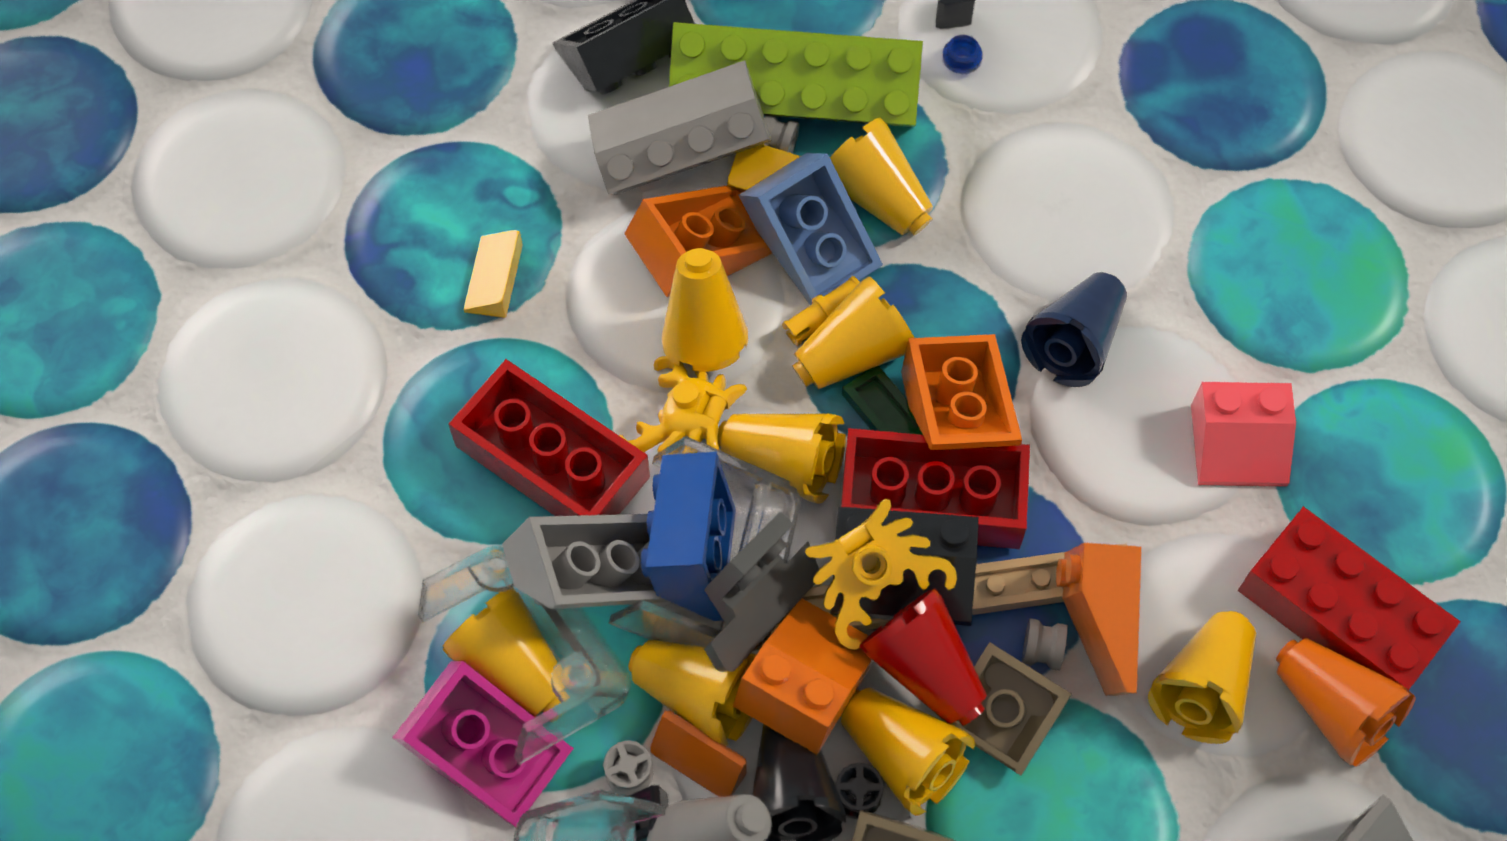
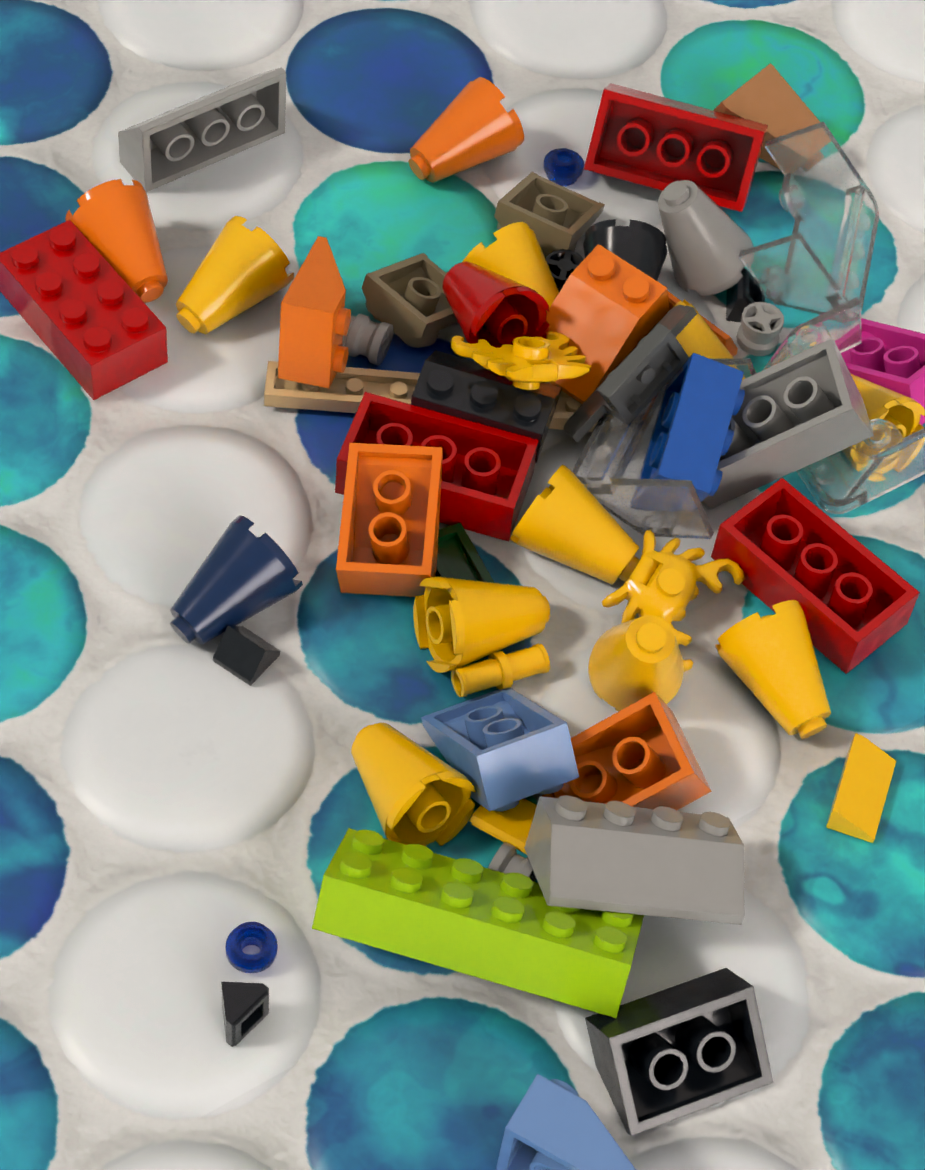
camera: 175 degrees left, 10 degrees down
coral slope [1191,382,1296,487] -> none
none -> black slope [213,626,280,686]
none -> yellow cone [715,600,831,739]

